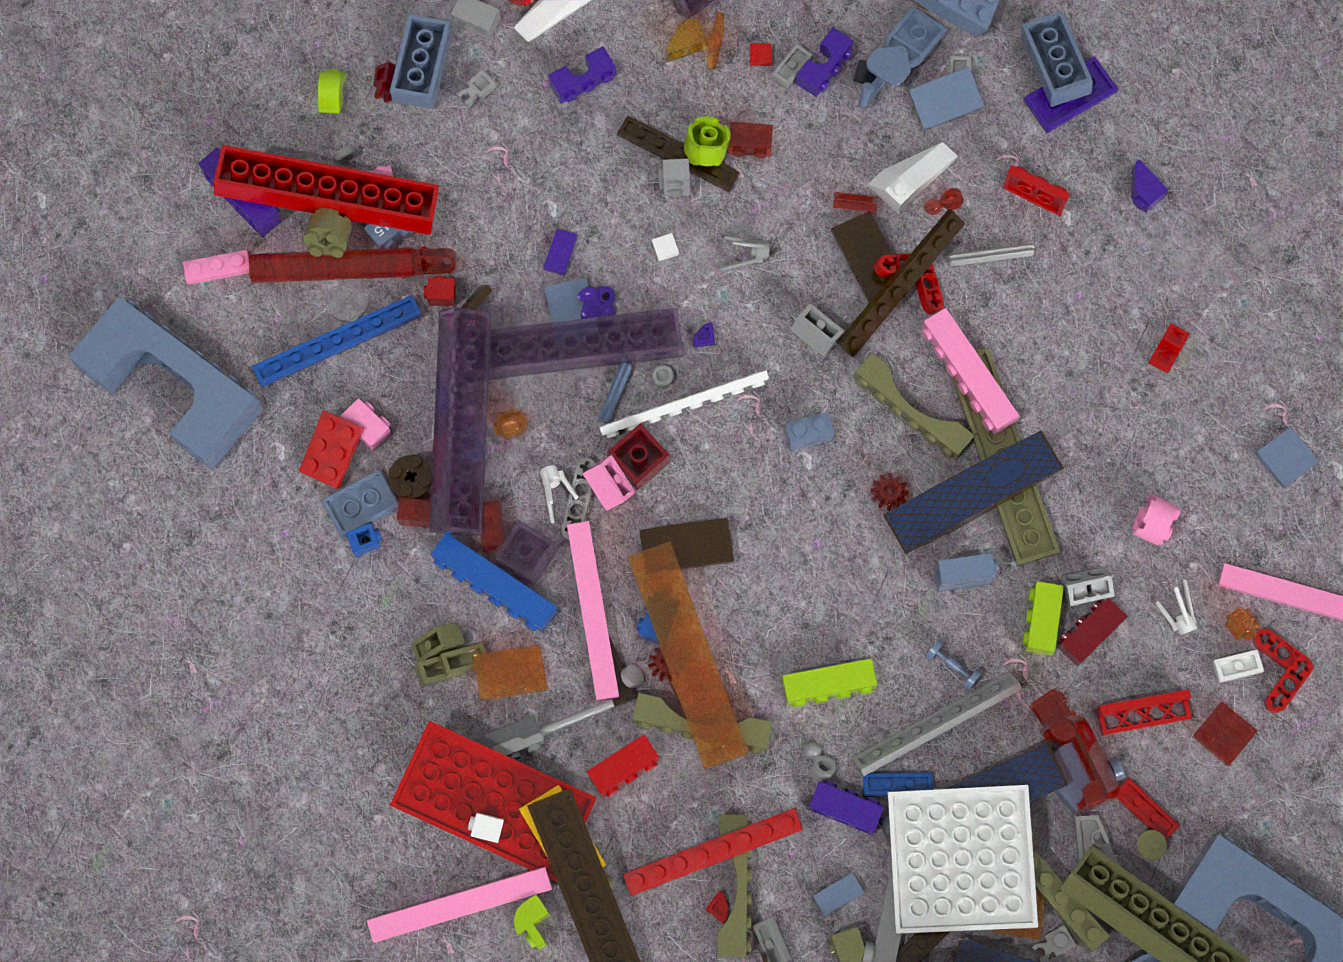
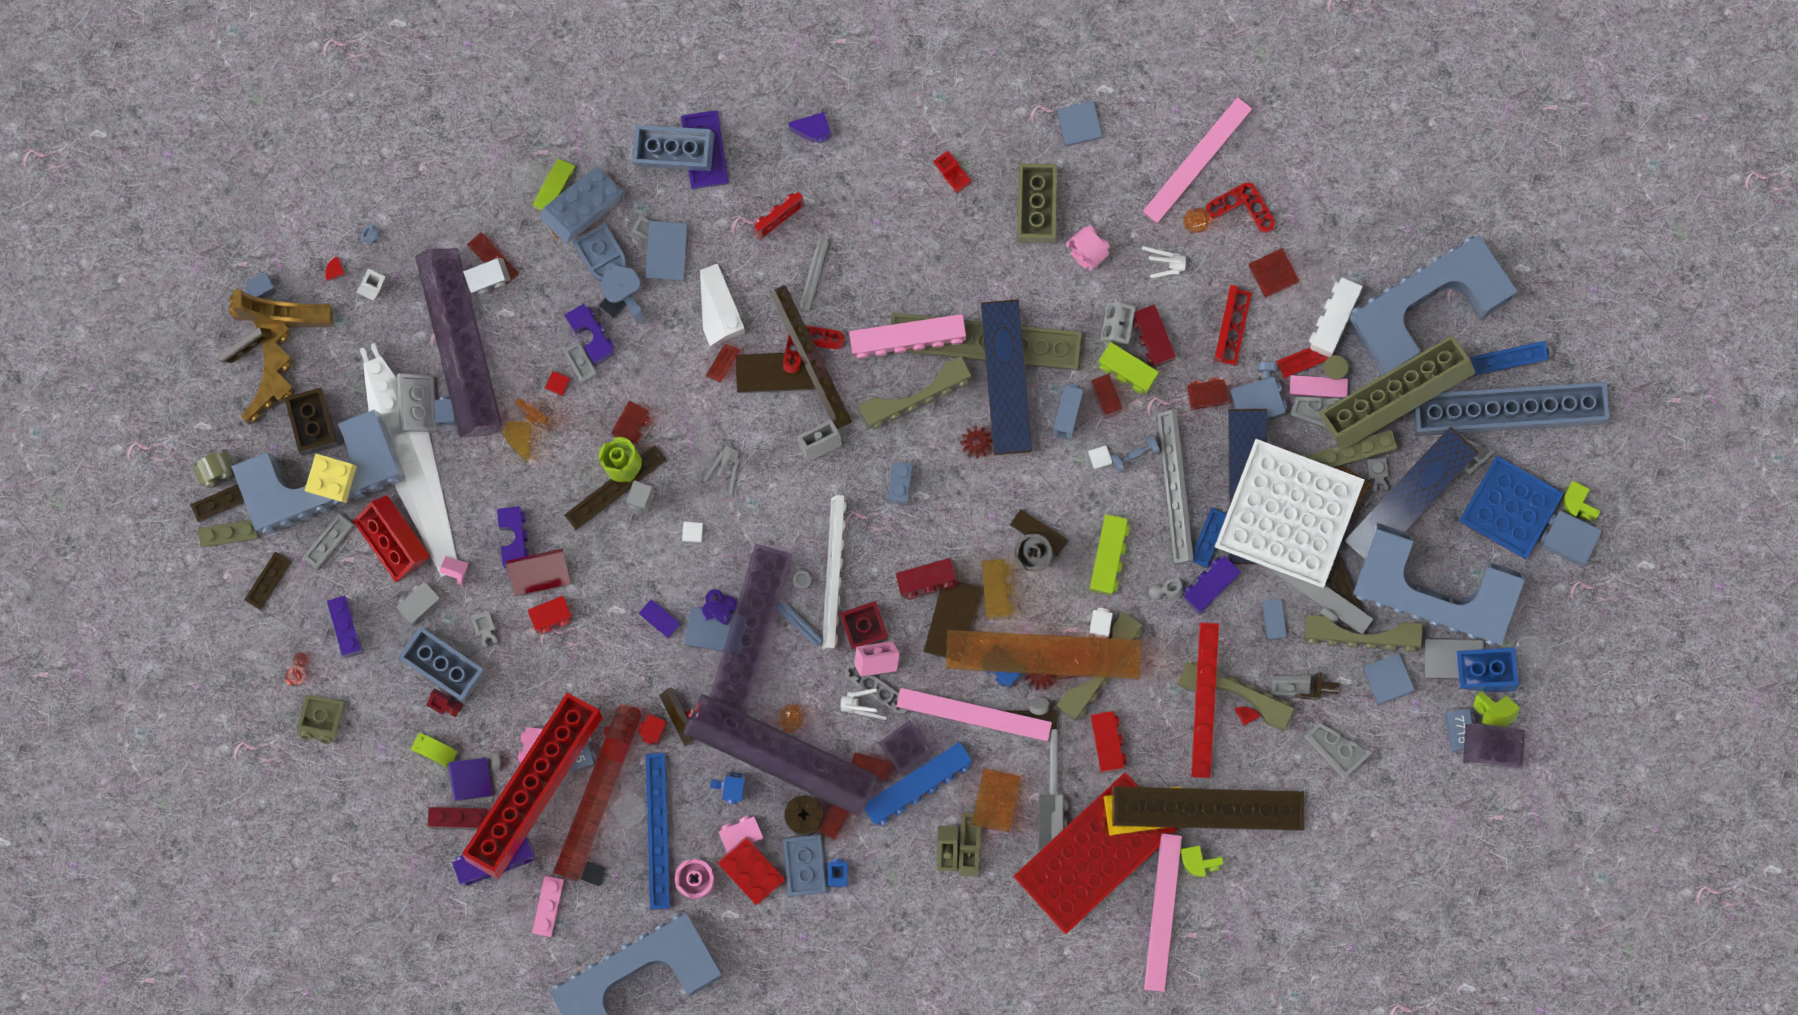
camera: 65 degrees left, 5 degrees up
olive brick [303,208,352,258] -> none
white brick [468,812,504,843] -> none
dark purple tile [693,322,715,347] -> none
clear red plate [924,188,964,215] -> none
clear red windscreen [1040,715,1120,815] -> none
white plate [1212,650,1264,683] -> none
none -> dark red brick [427,807,489,830]
none -> bright pink tile [439,556,468,585]
none -> dark purple tile [448,758,492,801]
none -> tile [506,548,571,596]
none -> red brick [527,596,573,635]
none -> black tile [581,861,606,886]
none -> bright pink brick [675,859,715,900]
none -> blue brick [710,772,747,804]
none -> dark red brick [896,558,960,600]
none -> clear yellow brick [982,559,1013,620]
none -> dark brown tile [1010,509,1068,557]
none -> brick [1014,531,1056,572]
none -> olive brick [1017,163,1057,243]
none -> white tile [1088,445,1112,470]
none -> white brick [1088,608,1112,641]
none -> clear red brick [1090,374,1123,419]
none -> bright pink tile [1289,375,1348,399]
none -> white brick [1309,277,1363,357]

